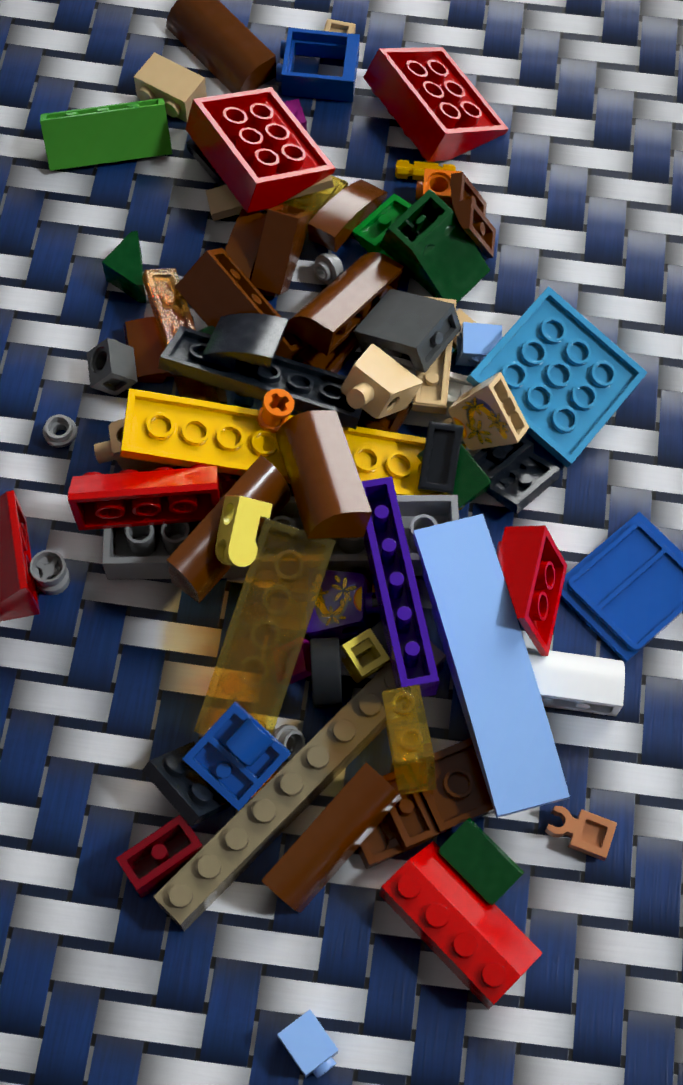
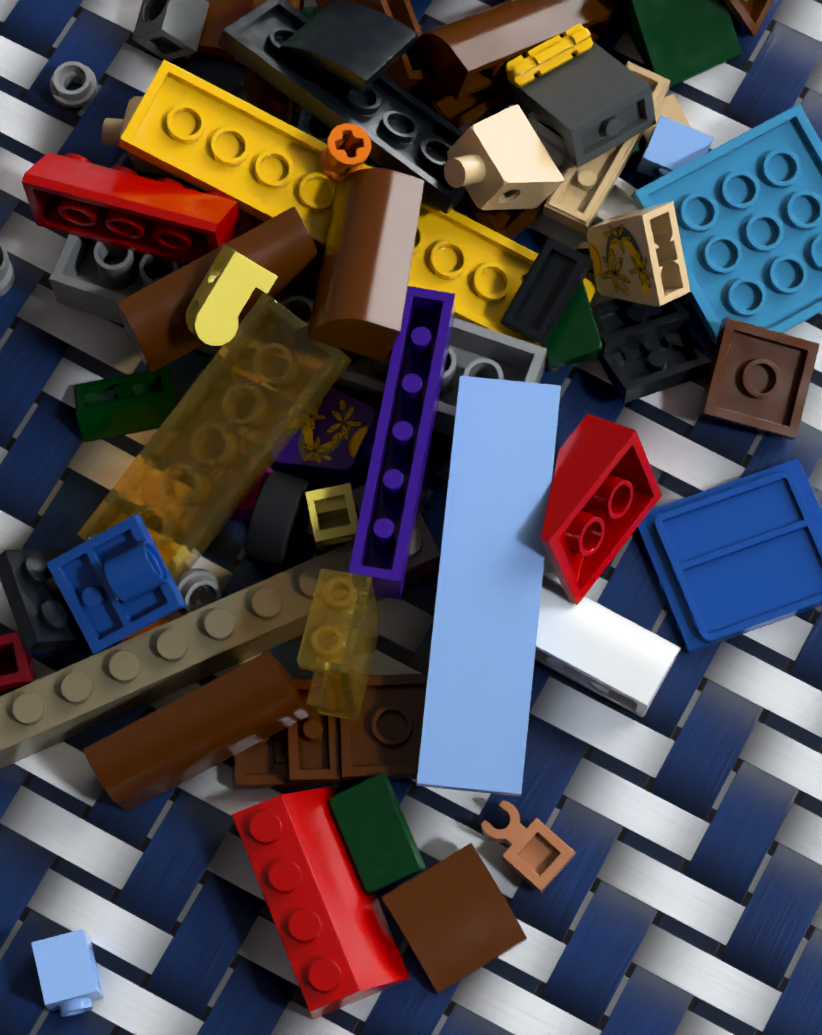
camera: 25 degrees right, 5 degrees up
none -> dark green slope [73,368,179,442]
none -> reddish brown slope [381,843,527,995]
none -> yellow axle [505,24,593,88]
none -> reddish brown plate [698,317,820,440]

